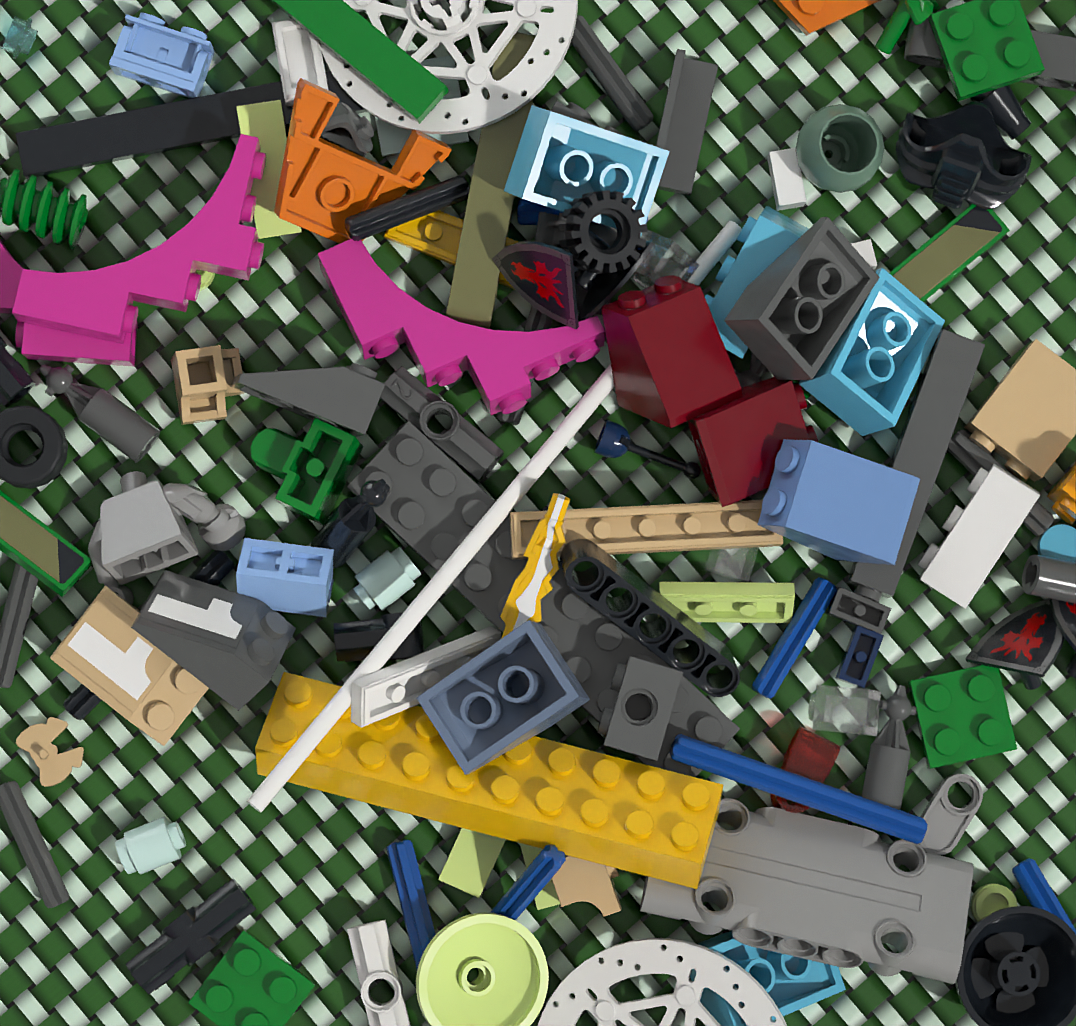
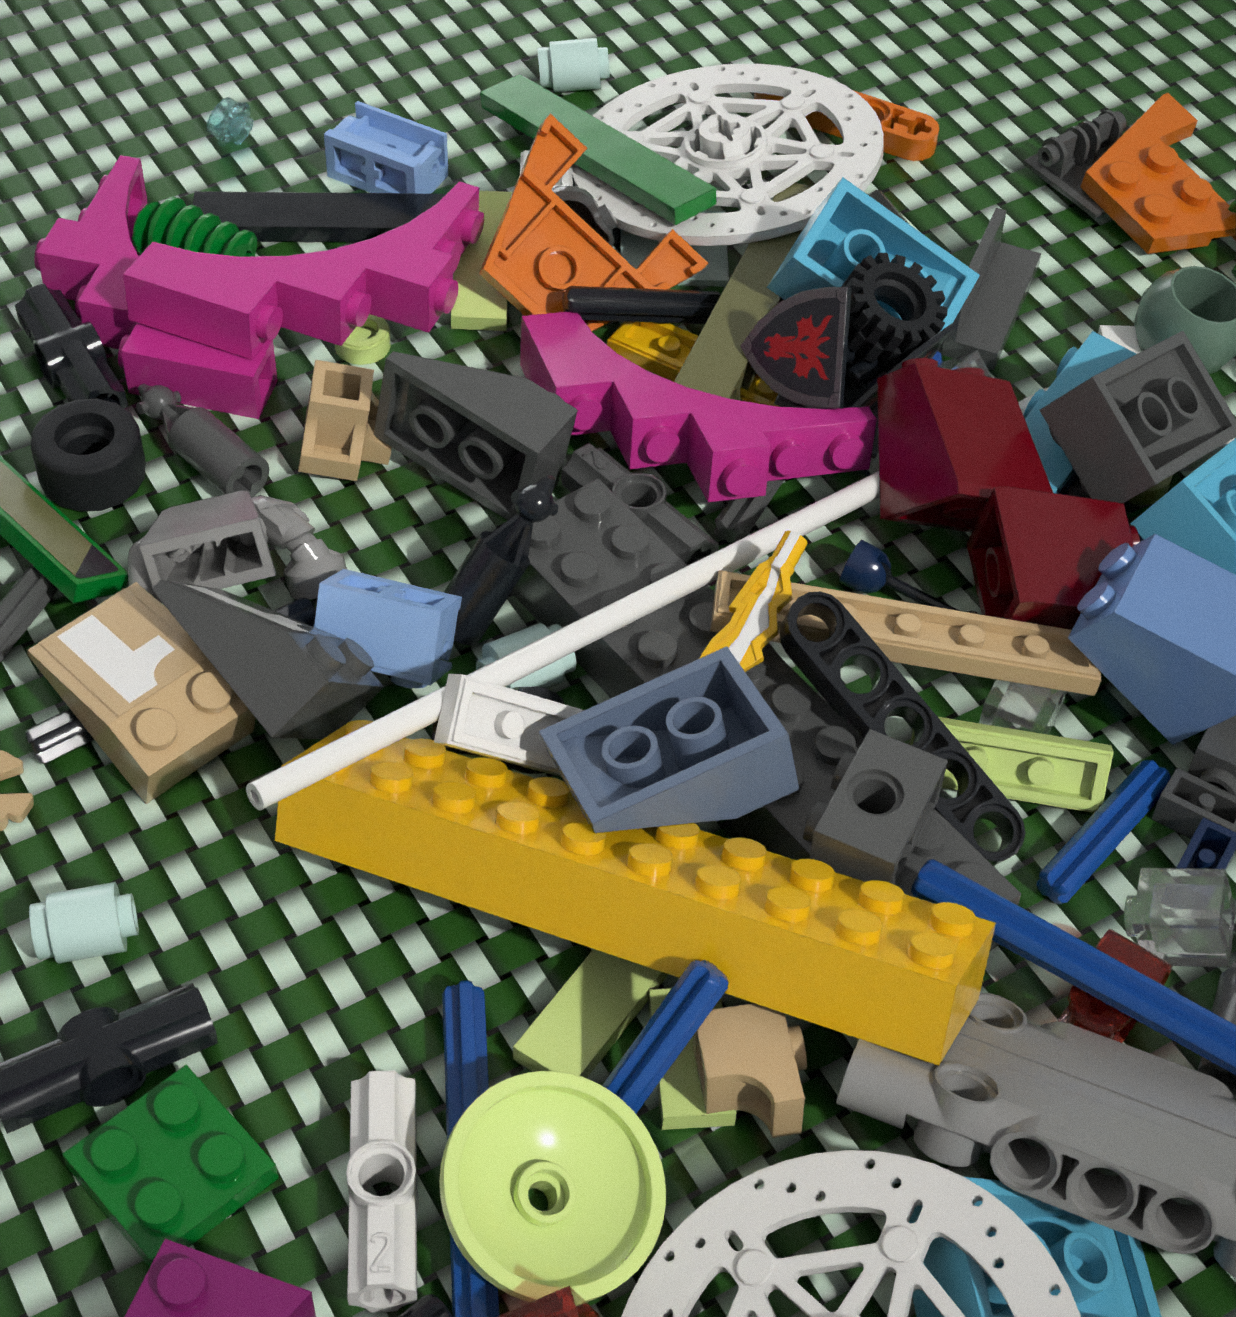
camera: 15 degrees right, 35 degrees down
green brick [251,418,364,525] -> none

